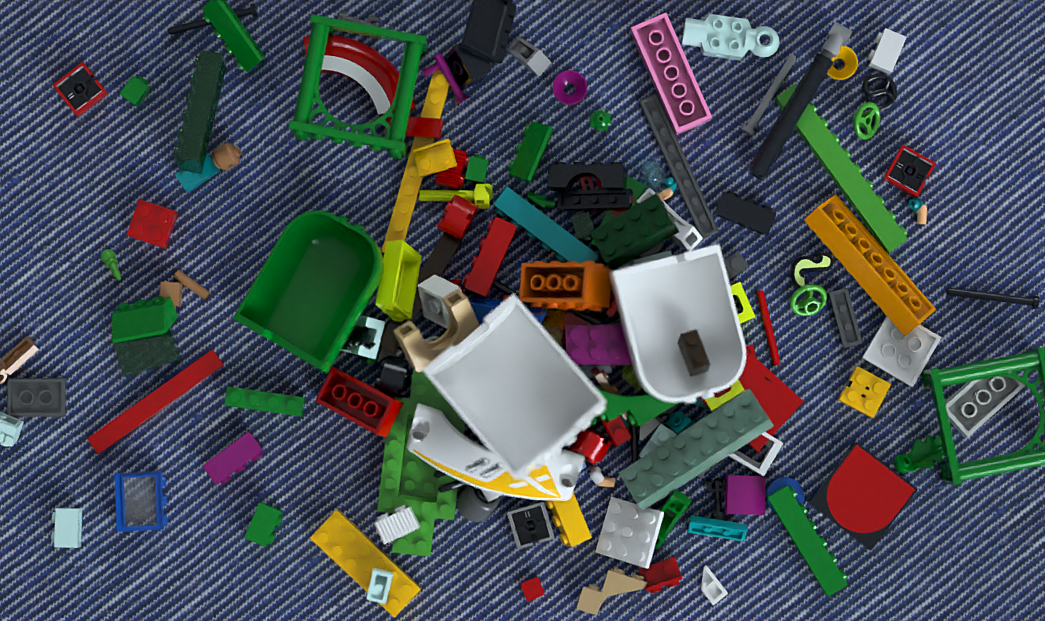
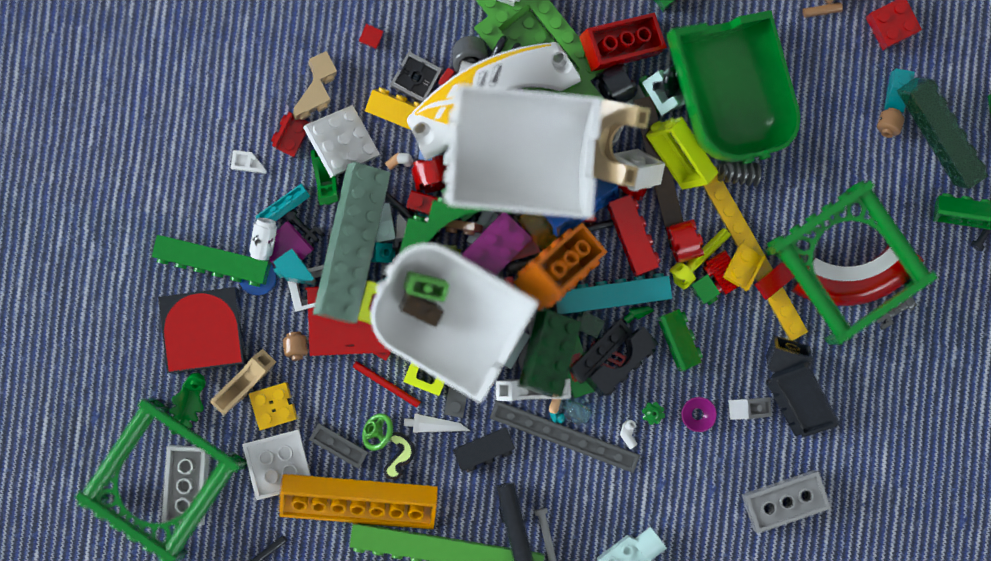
camera: 140 degrees right, 0 degrees up
magenta piece [422,53,471,106] -> none
bright pink brick [630,13,712,135] -> none
none -> tan arch [210,349,276,415]
none -> white piece [249,218,277,260]
none -> teal slope [273,248,317,285]
none -> medium nougat head [283,332,309,361]
none -> bright green brick [403,271,449,303]
none -> white bar [404,414,470,433]
none -> red tile [438,67,456,86]
none -> white arm [620,420,637,449]
none -> dark grey piece [717,161,761,187]

